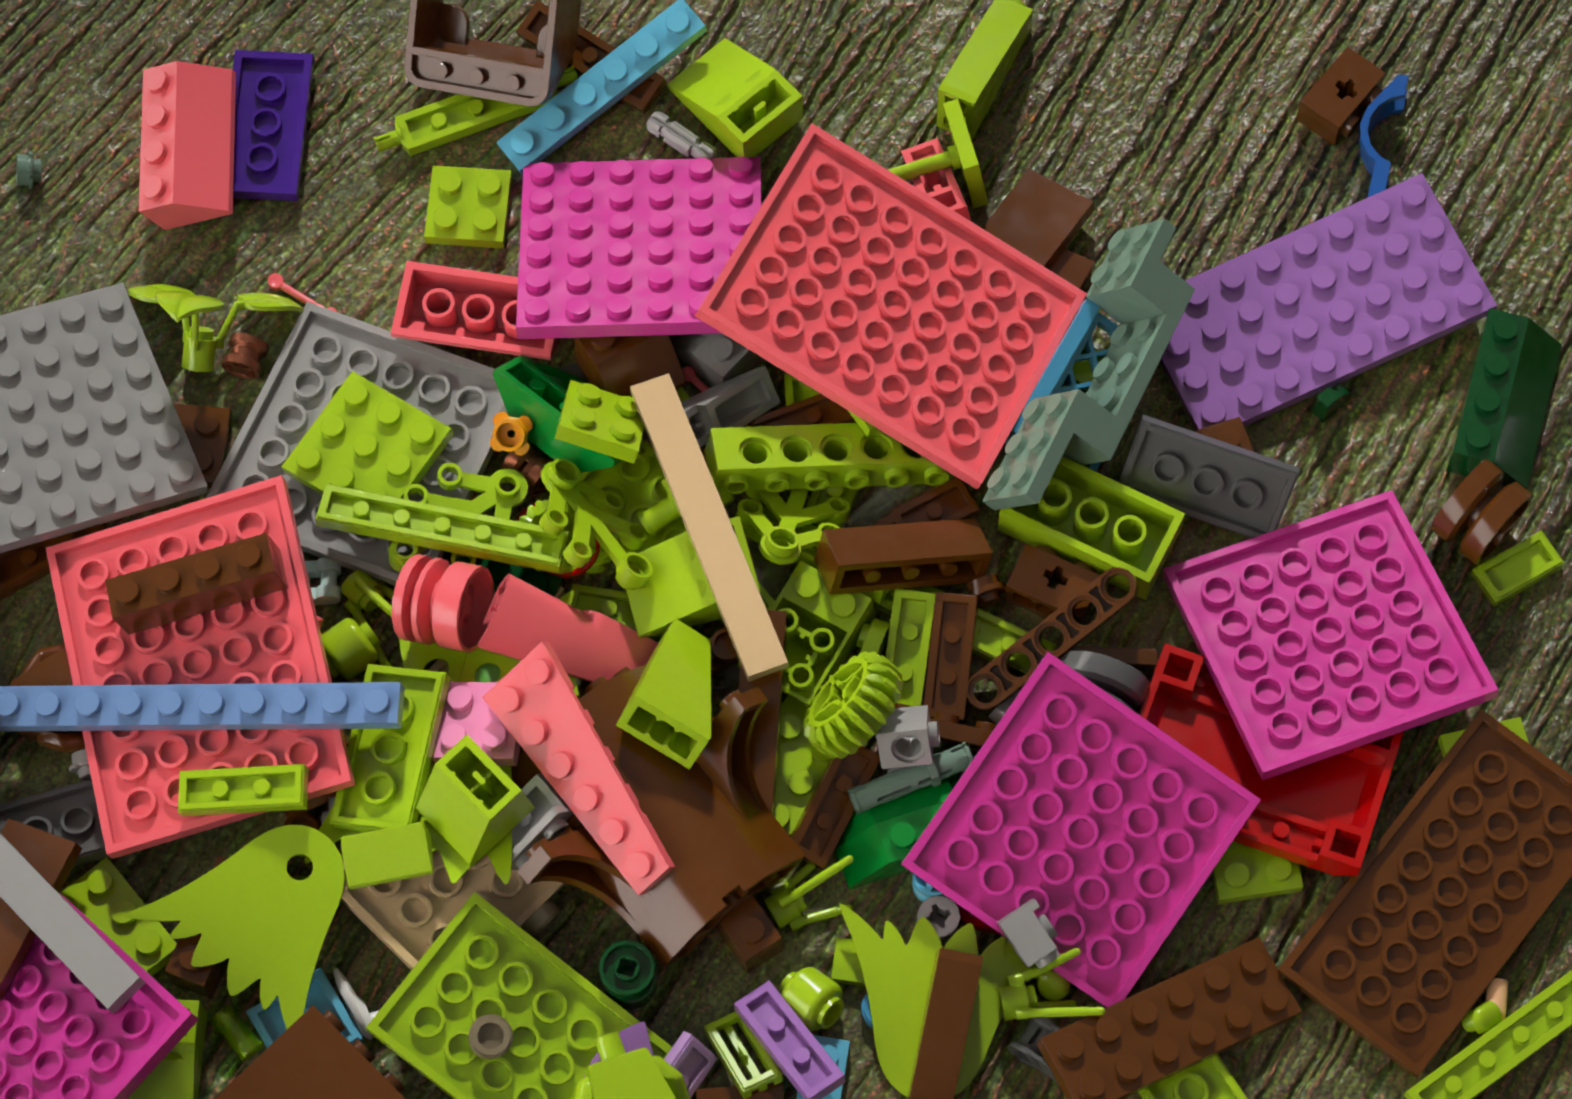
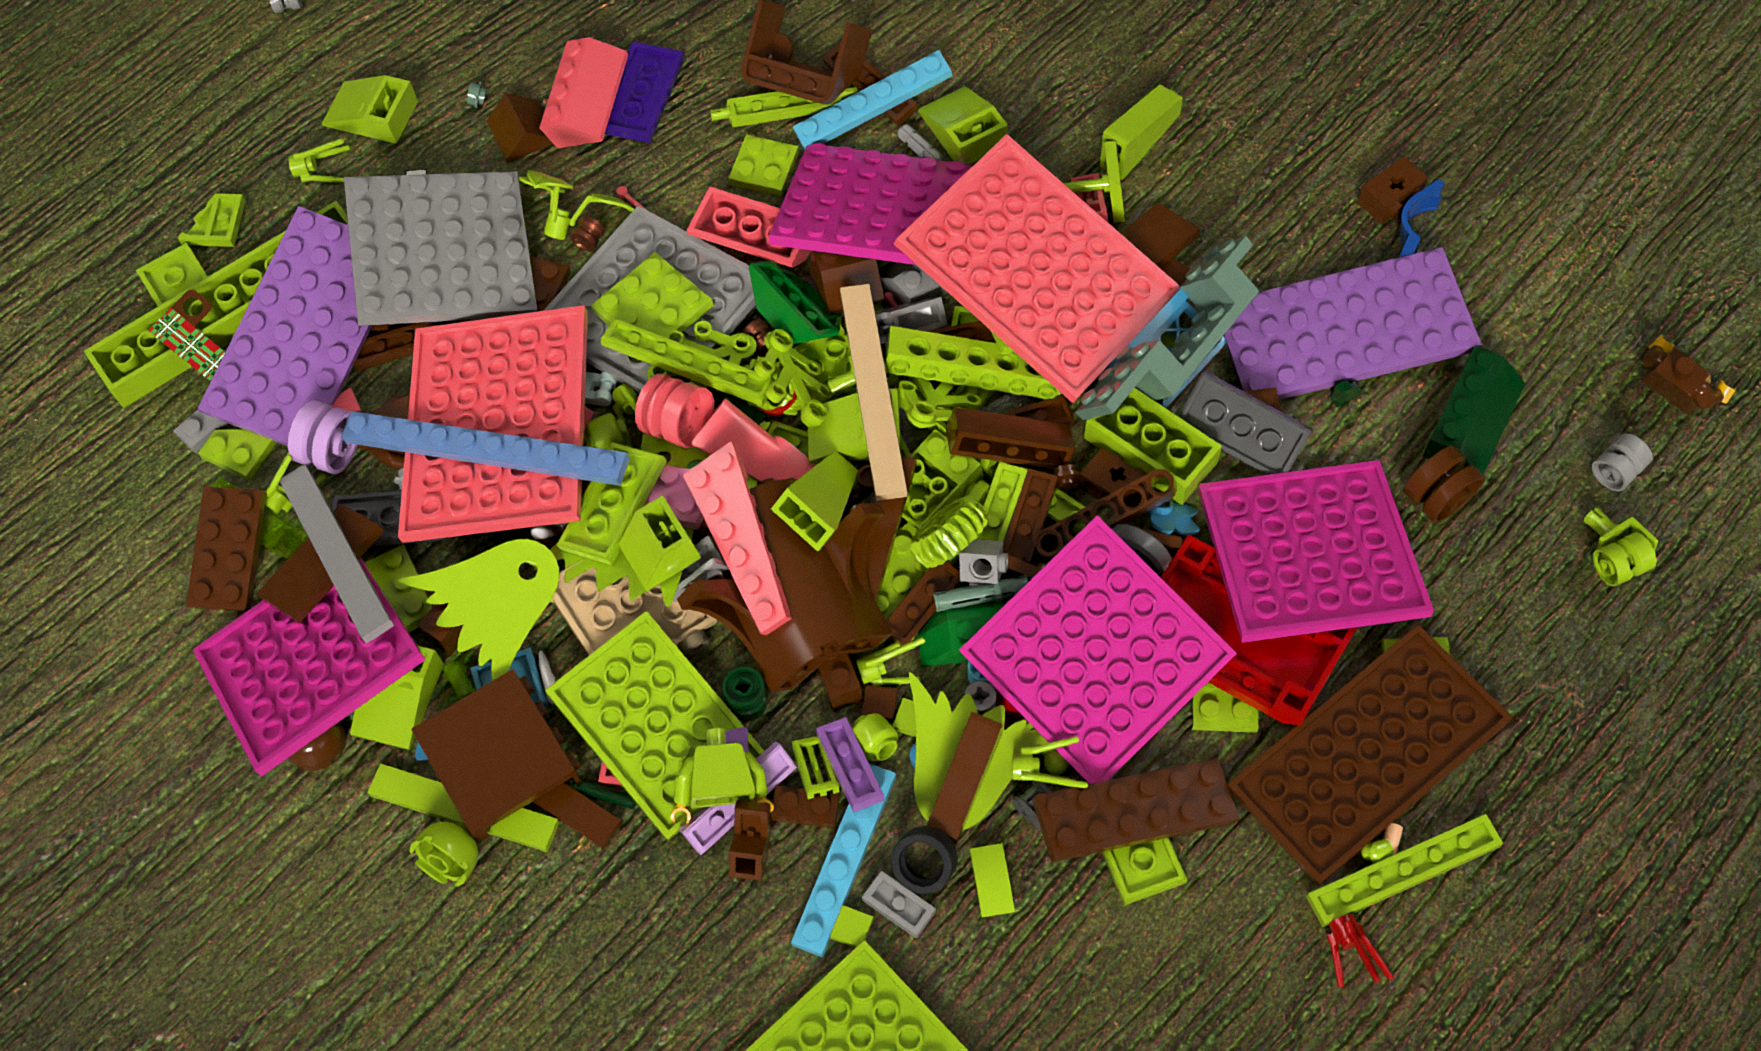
camera: 15 degrees right, 5 degrees down
reddish brown brick [105,533,289,635] -> none
lime tile [178,764,309,817] -> none
lime slope [341,822,434,889] -> none
dark tan tile [468,1014,513,1060] -> none
light orange plate [490,412,533,456] -> none
lime plate [555,380,644,464] -> none
light grey brick [996,898,1060,969] -> none
lime tile [1471,530,1565,607] -> none
none -> reddish brown slope [487,93,553,163]
none -> reddish brown tile [861,685,898,723]
none -> dark azure plate [1145,500,1200,535]

